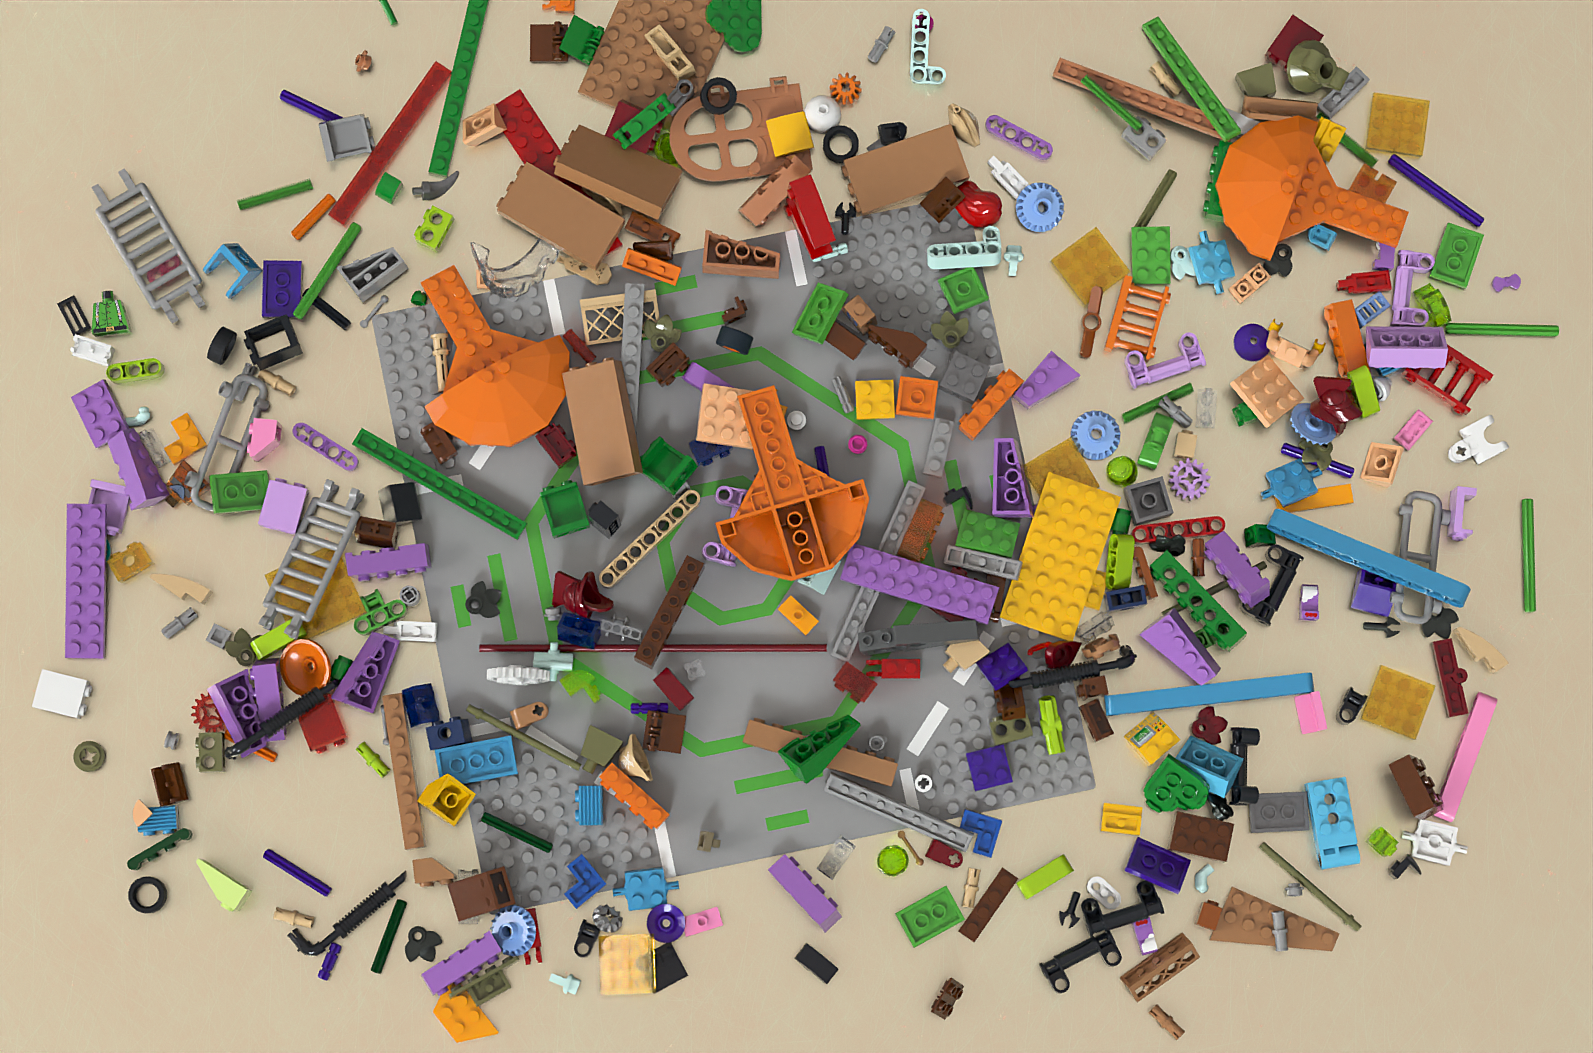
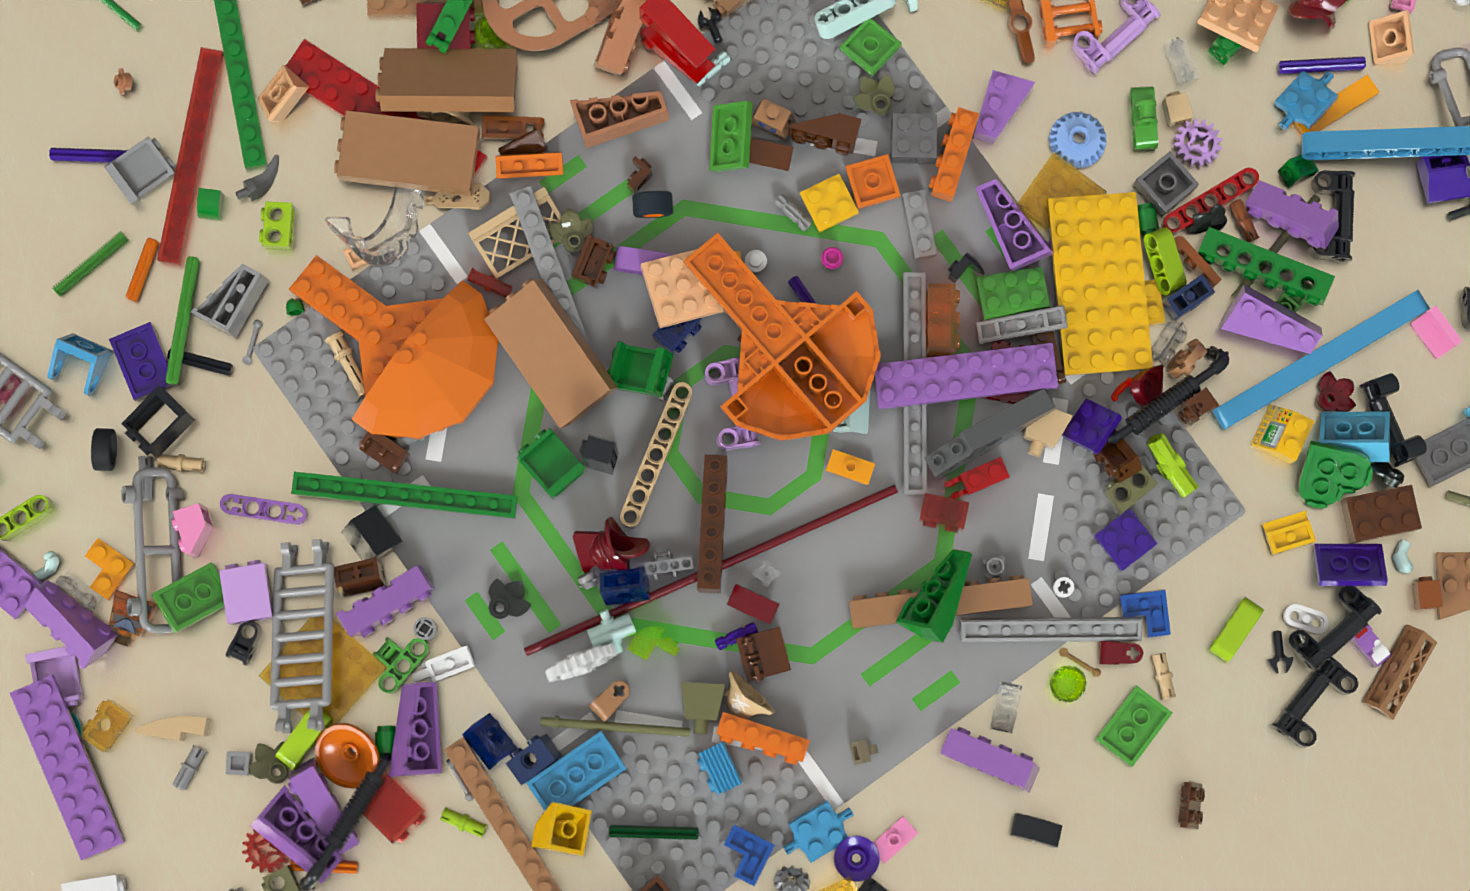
camera: 20 degrees left, 0 degrees up
dark red hinge [535,422,578,469] -> none
reddish brown plate [958,867,1018,942] -> none
reddish brown hinge [1079,699,1114,742] -> none
clear neon green hair [1106,456,1138,487] -> none
bright green axle [1121,382,1194,423] -> none
medium nougat pin [1149,1004,1185,1040] -> none
light grey axle [1159,396,1193,428] -> none
light blue gear [1290,403,1336,445] -> none
olive plate [1299,439,1333,471] -> none
medium lavender leg [1299,584,1319,621] -> none
none -> black piece [225,622,262,666]

